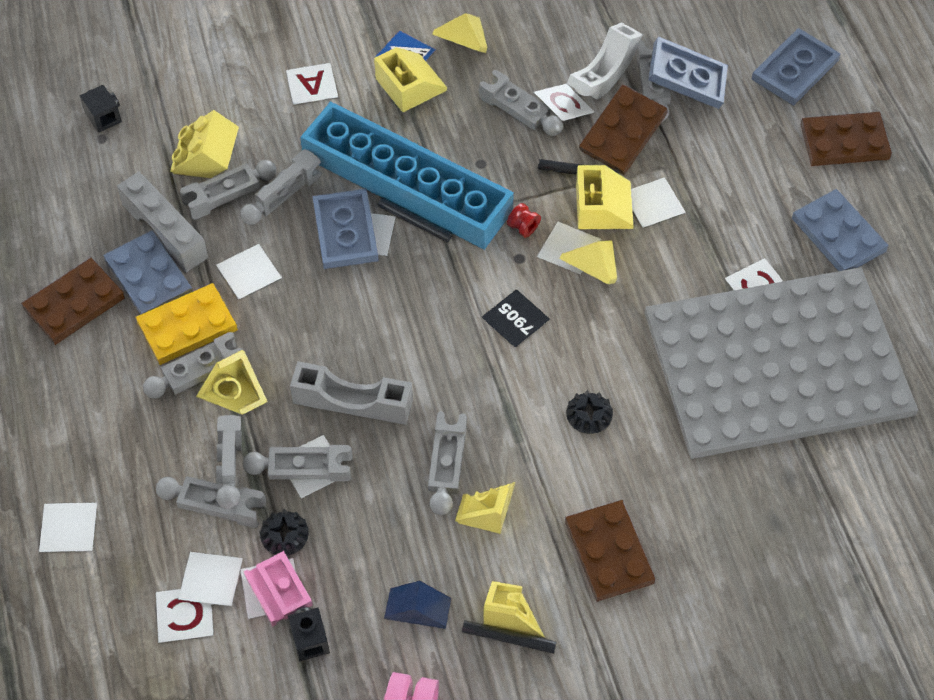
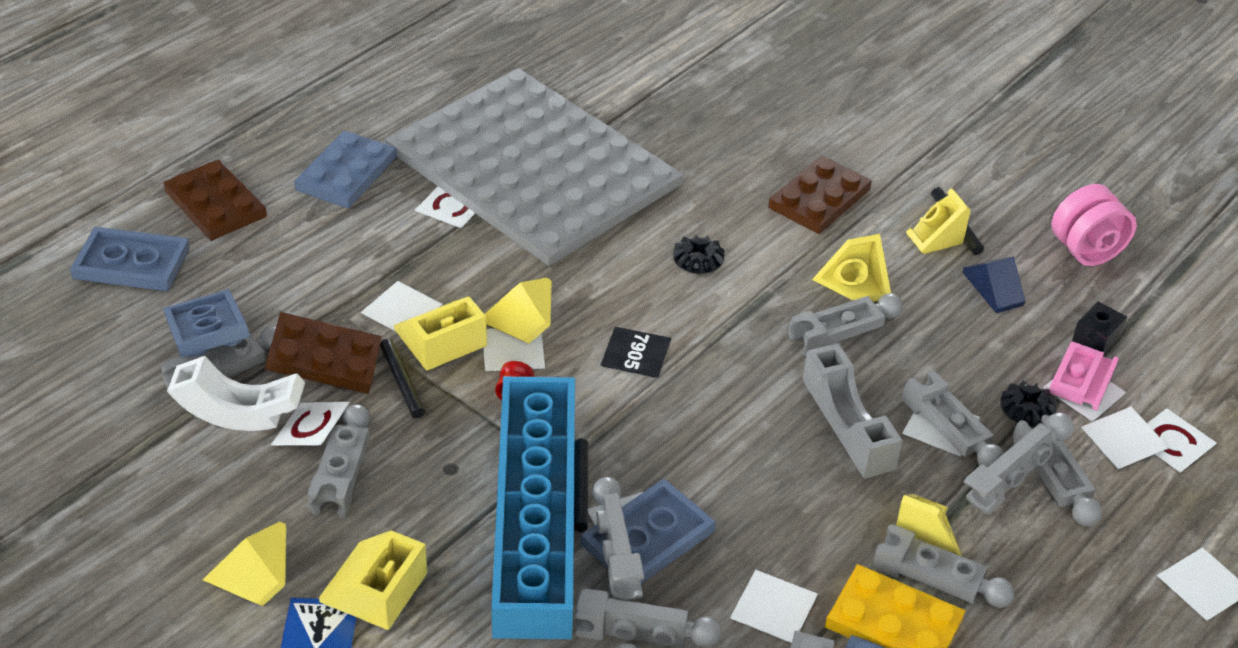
camera: 125 degrees left, 15 degrees down
none -> light grey plate [592,477,644,601]

